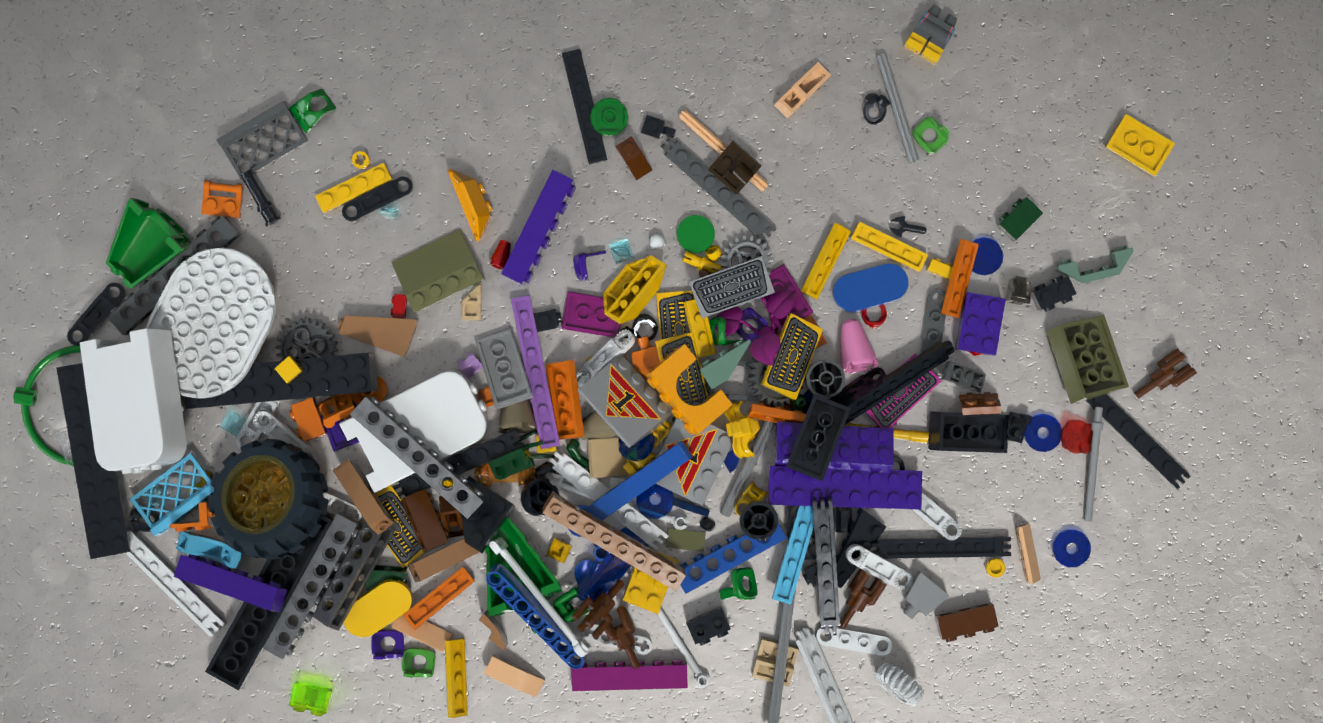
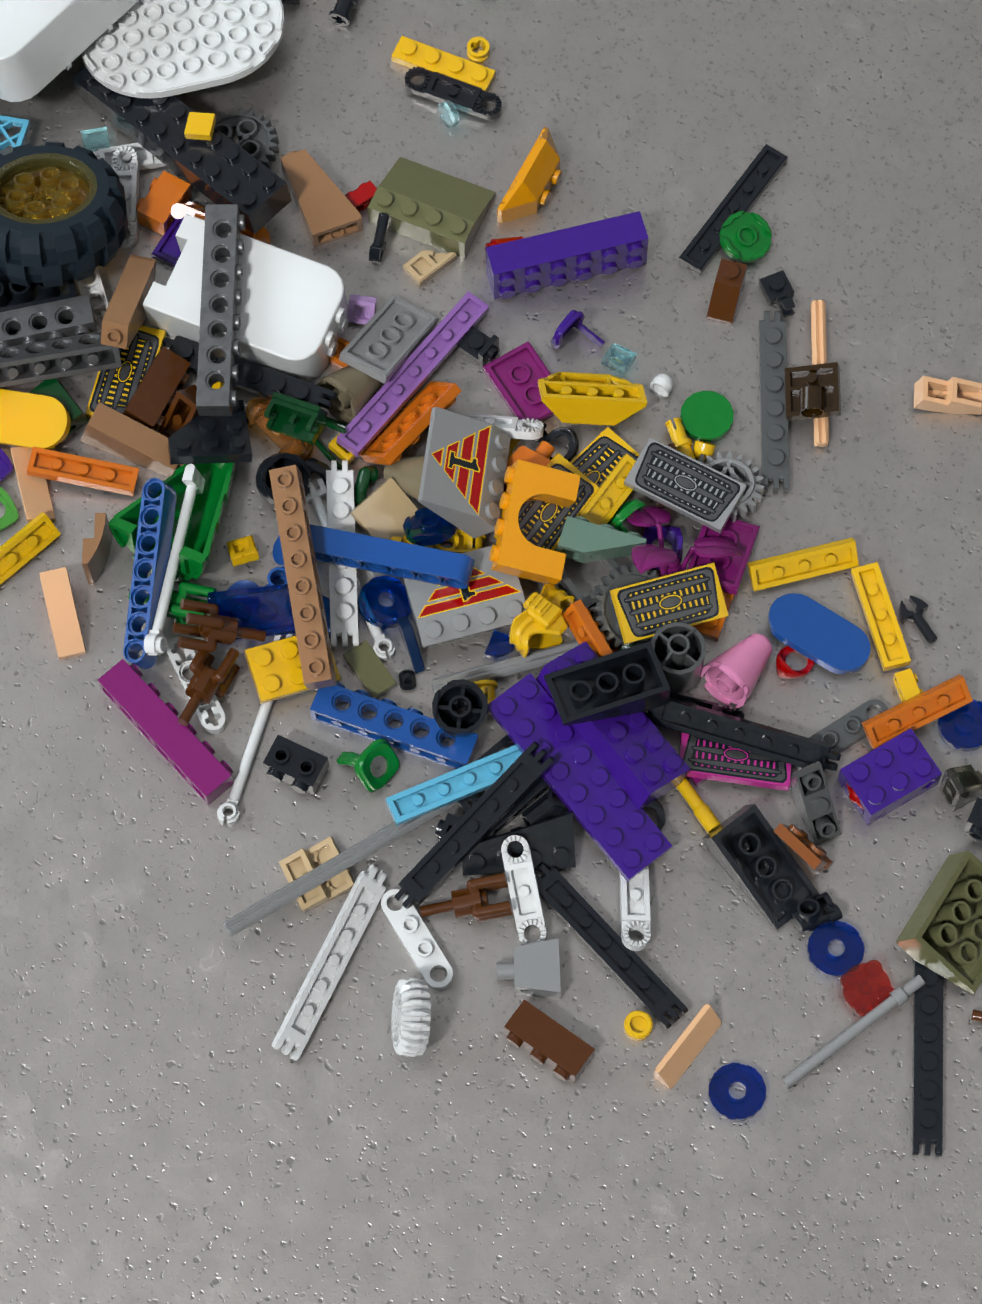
camera: 50 degrees right, 20 degrees down
none -> black bar [369,212,389,263]

